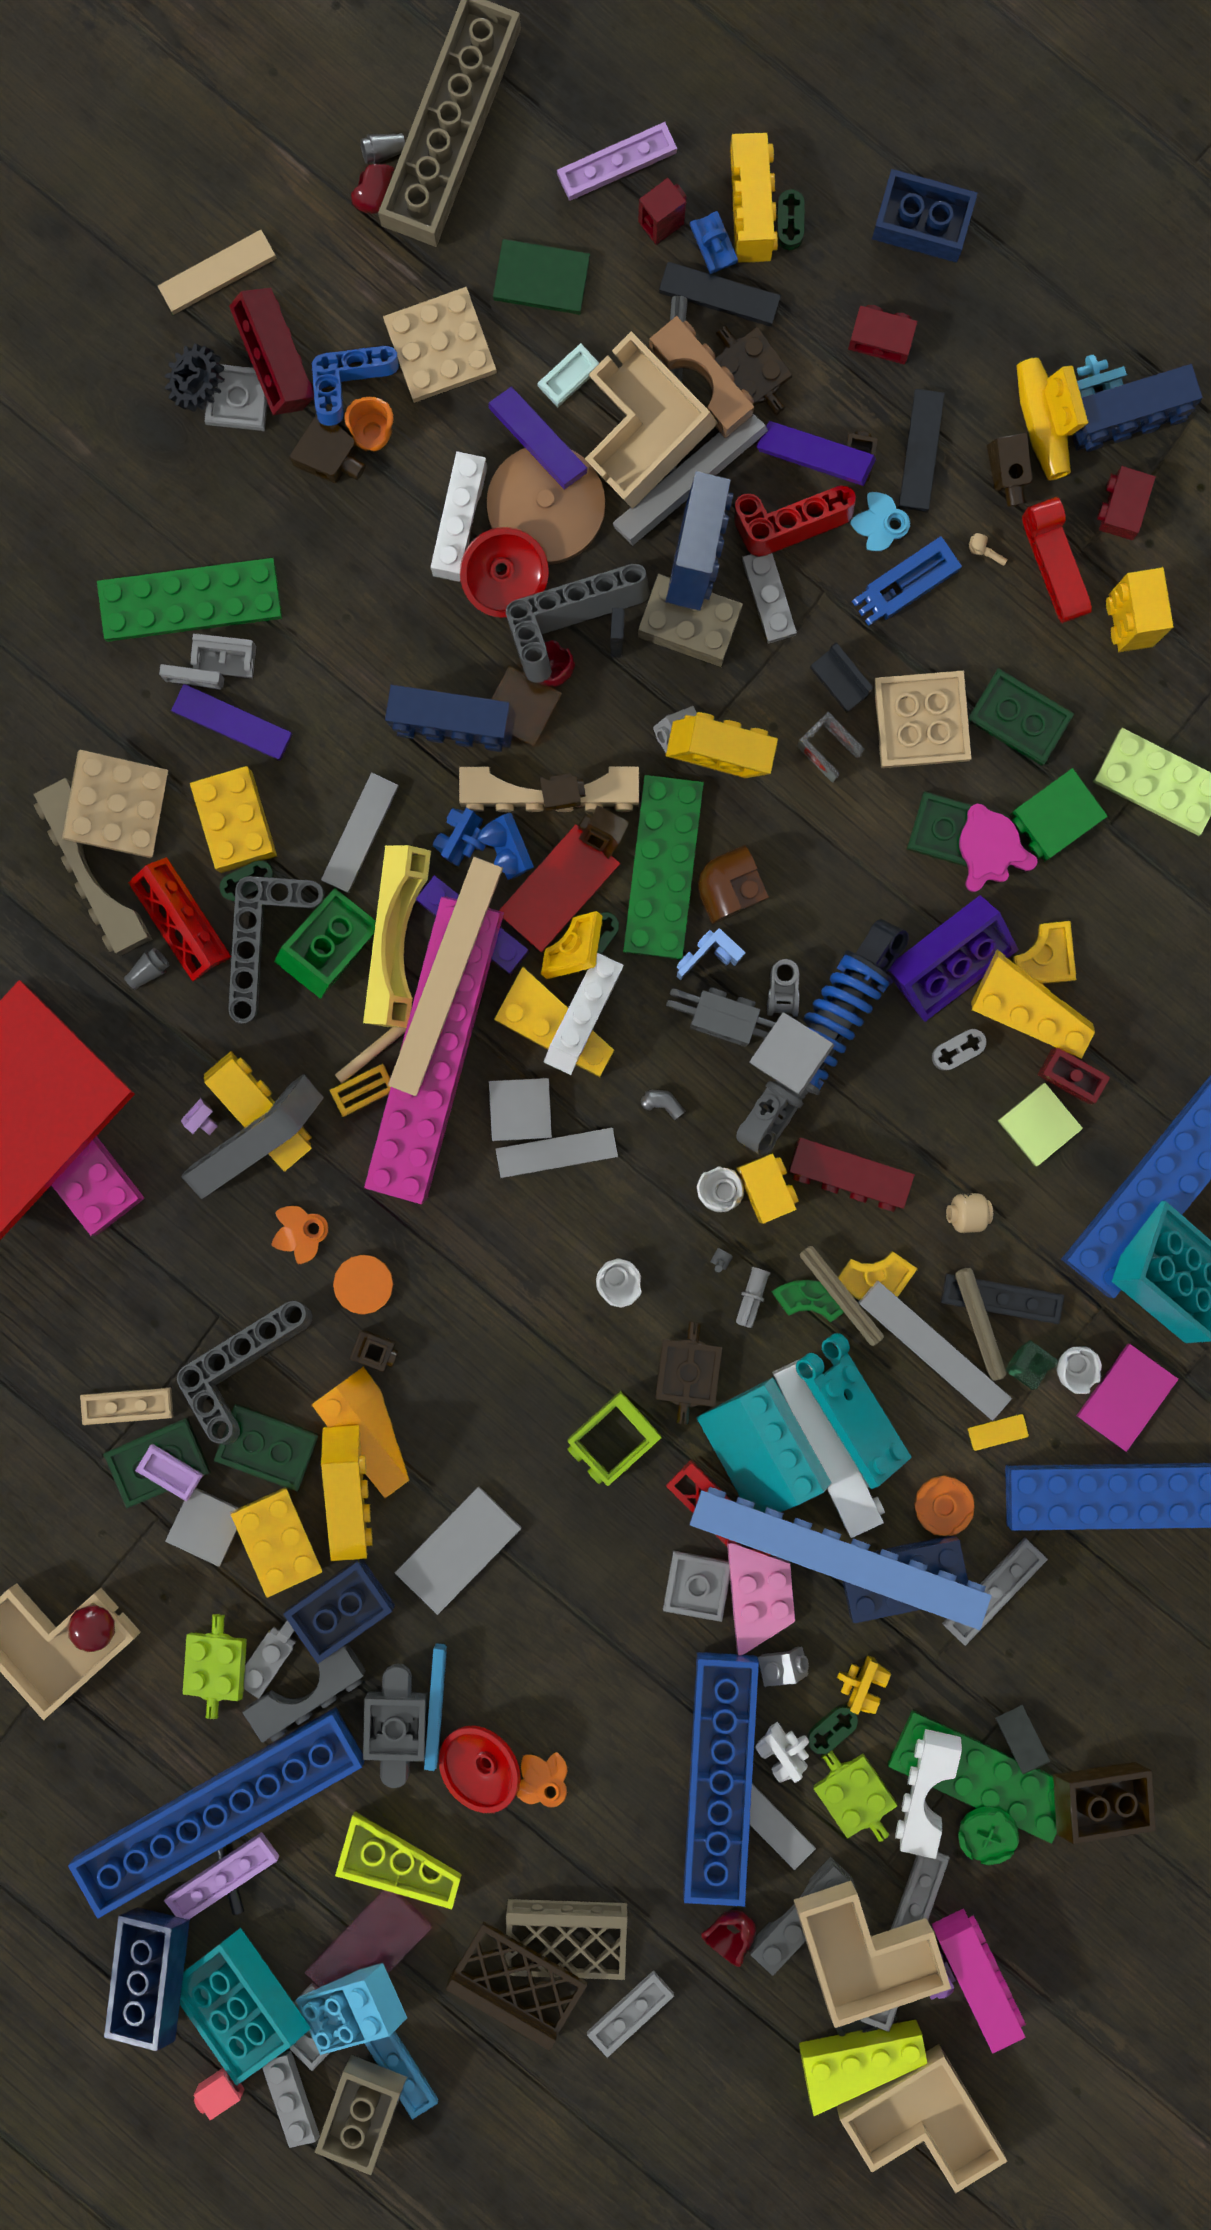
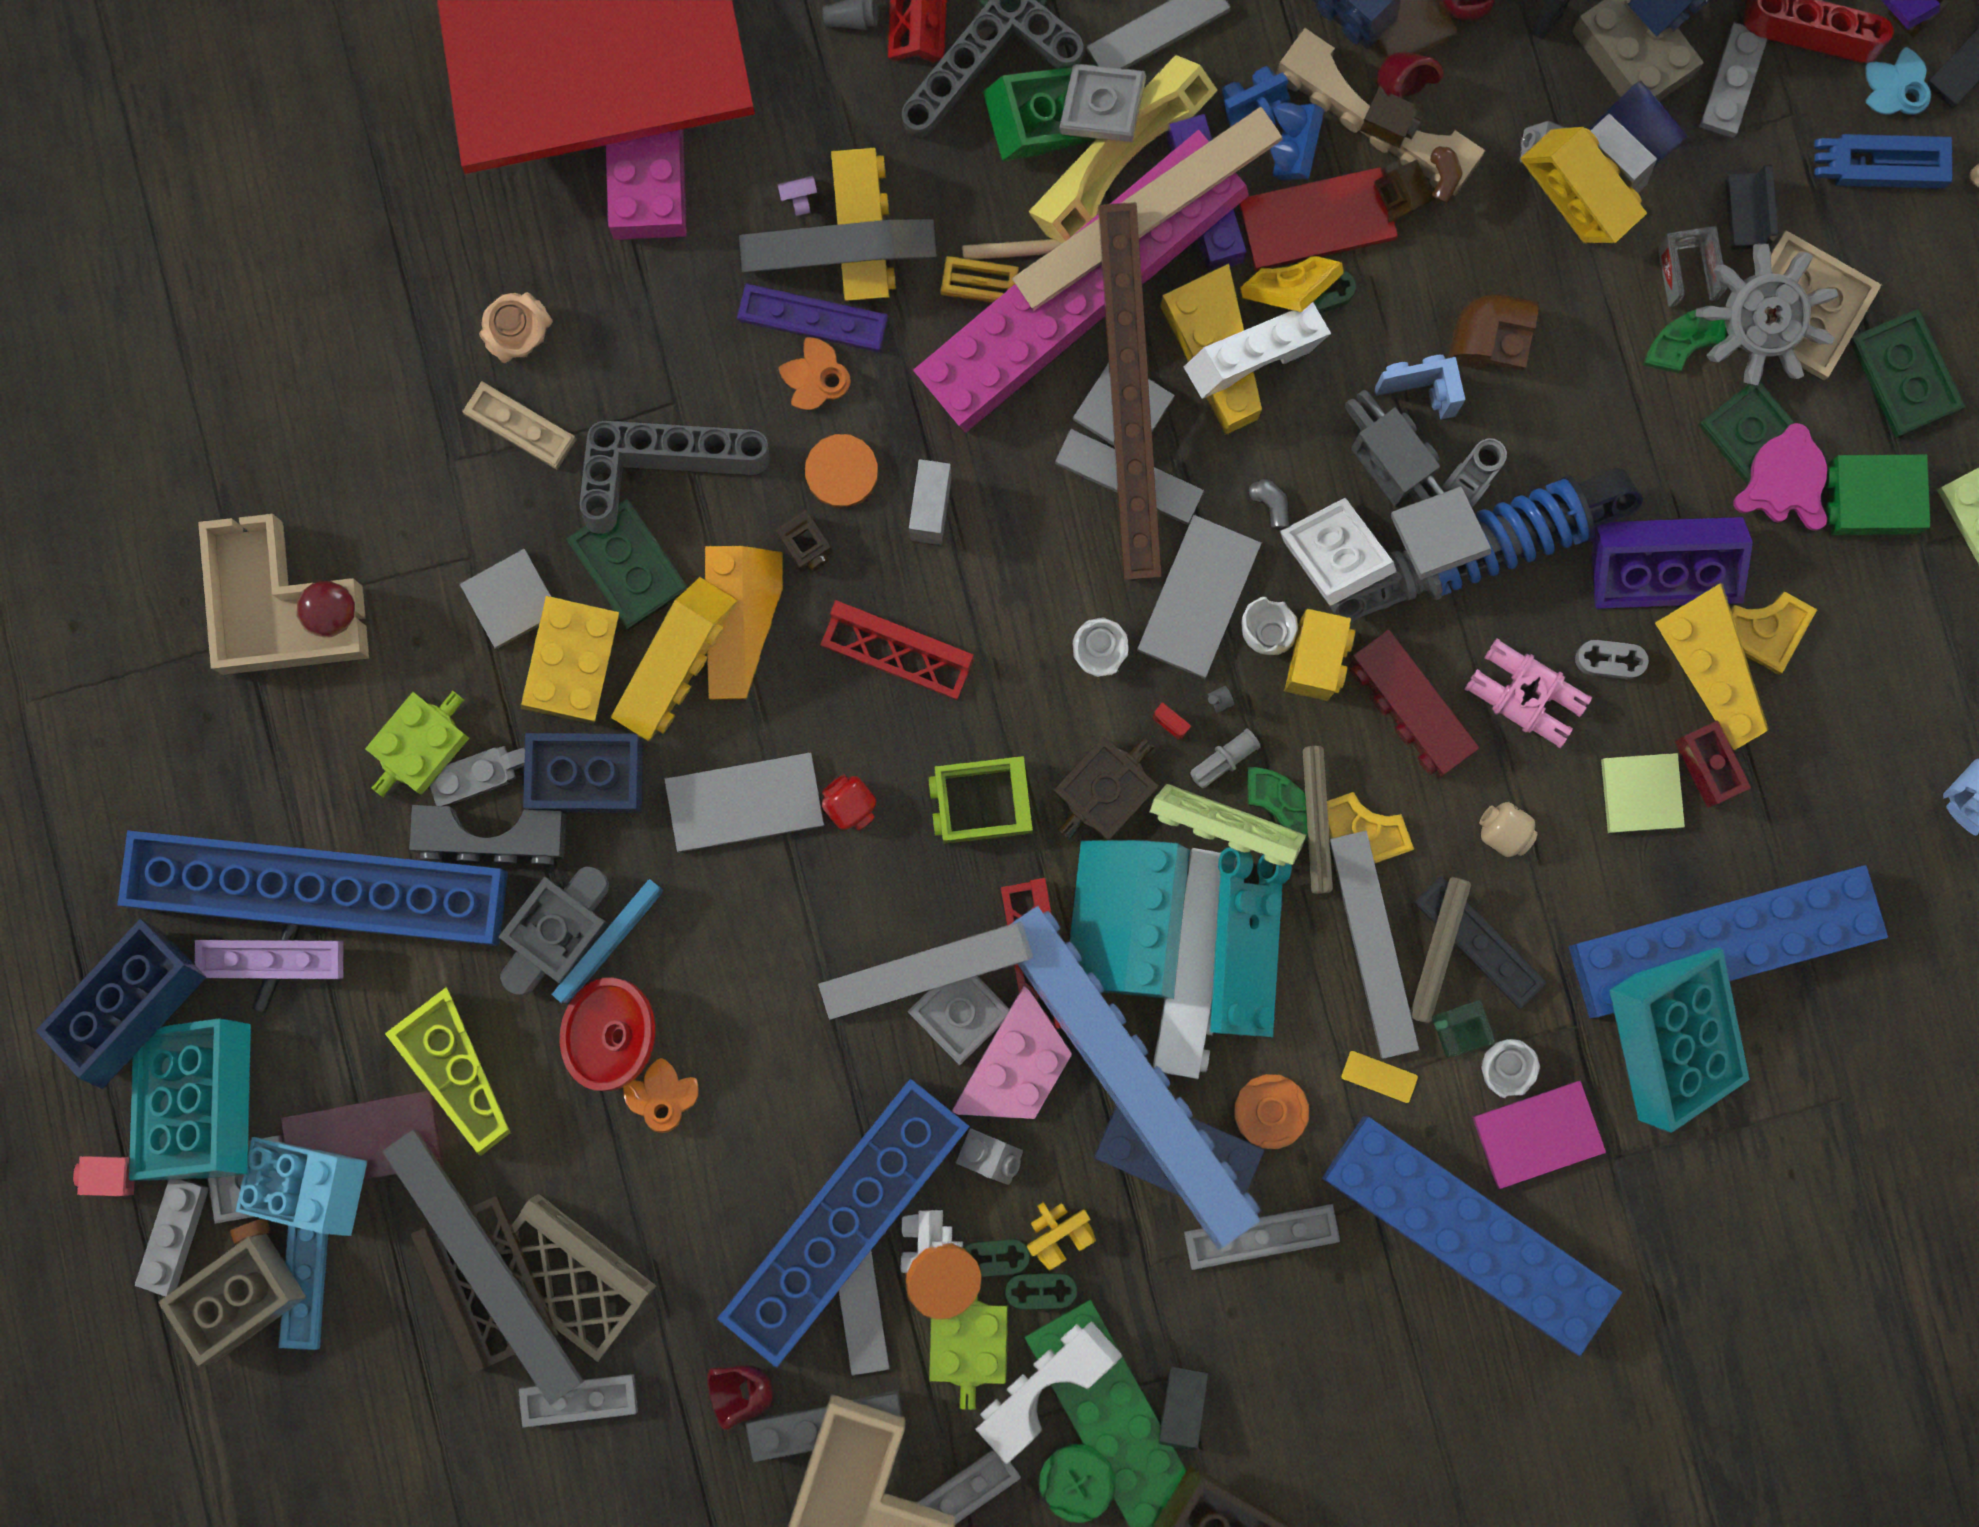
camera: 40 degrees right, 5 degrees down
dark green tile [103,1417,210,1509] -> none
lavender tile [135,1444,204,1502] -> none
green plate [623,775,704,960] -> none
none -> dark orange tile [230,1219,271,1245]
none -> dark grey tile [382,1129,584,1405]
none -> light nougat hair [479,292,553,363]
none -> dark purple tile [737,283,888,353]
none -> light grey tile [818,921,1033,1020]
none -> red fence [820,600,974,701]
none -> red head [822,774,877,831]
none -> orange tile [906,1243,981,1319]
none -> flat silver piece [909,459,952,545]
none -> dark green beam [1005,1273,1077,1309]
none -> light grey tile [1059,64,1146,142]
none -> reddish brown plate [1098,202,1161,580]
none -> light grey tile [1137,515,1261,679]
none -> yellowish green plate [1150,784,1306,866]
none -> red tile [1152,702,1191,740]
none -> white plate [1280,498,1396,606]
none -> dark red hair [1378,52,1444,99]
none -> reddish brown arm [1430,146,1462,203]
none -> bright pink pin [1465,638,1592,748]
none -> clear blue tile [1588,81,1688,169]
none -> flat silver piece [1591,114,1657,193]
none -> green tile [1643,307,1727,373]
none -> light grey gear [1696,244,1838,385]

